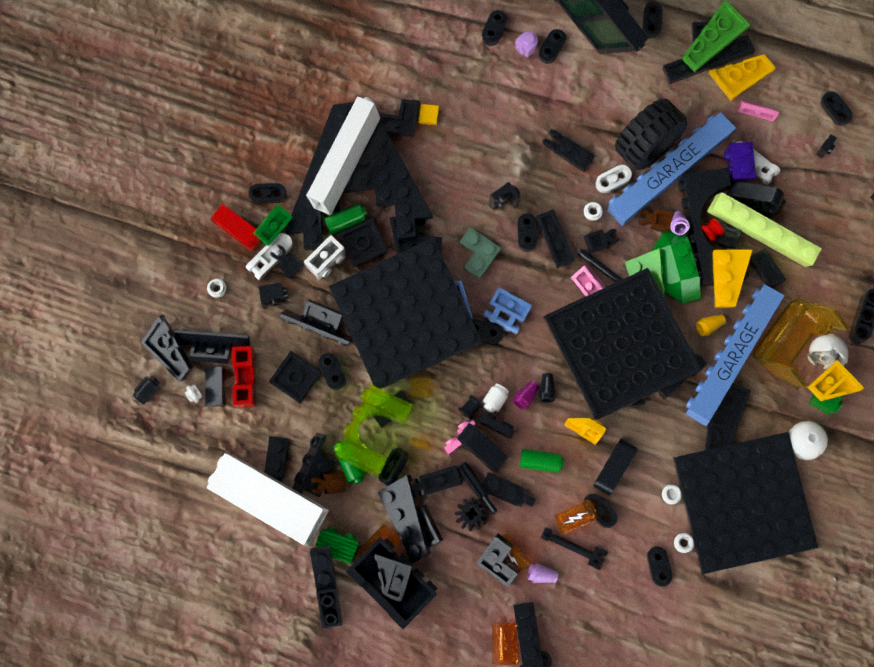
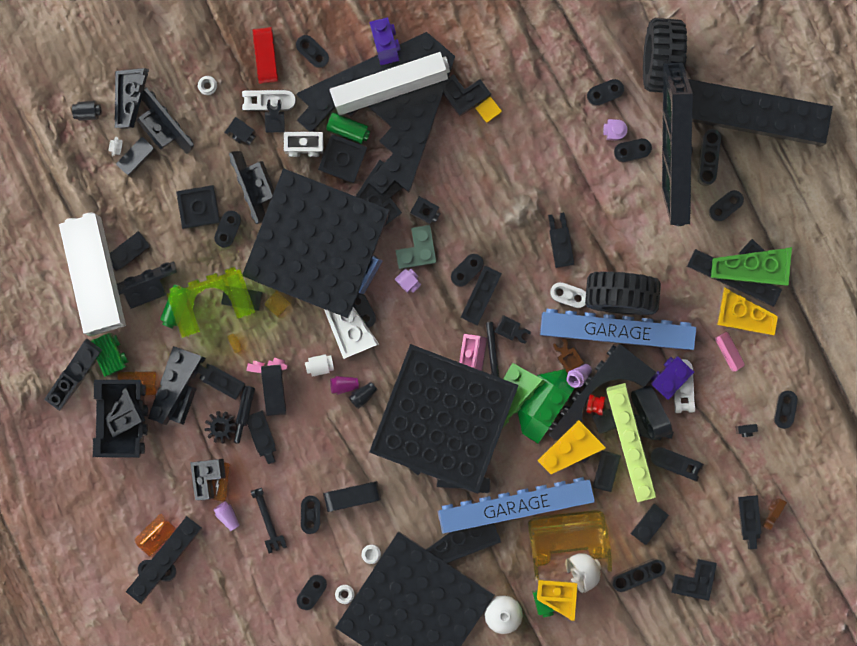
camera: 45 degrees right, 10 degrees up
red arch [232,346,256,408] -> none
green panel [253,204,293,246] -> none
reddish brown plate [311,471,345,495] -> none
black plate [378,447,408,486] -> none
black bush [458,395,483,421] -> none
black plate [478,412,515,439] -> none
medium blue plate [483,287,532,334] -> none
black bracket [488,182,520,210] -> none
green brick [519,448,564,473] -> none
clear orange slope [555,499,598,535] -> none
yellow wing [564,418,606,445] -> none
white plate [584,202,603,221] -> none
yellow cone [696,314,726,336] -> none
none -> white wing [324,307,379,358]
none -> dark purple brick [370,17,400,65]
none -> lavender plate [394,269,421,293]
none -> black brick [410,196,441,225]
none -> black plate [630,503,669,545]
none -> black plate [650,447,704,482]

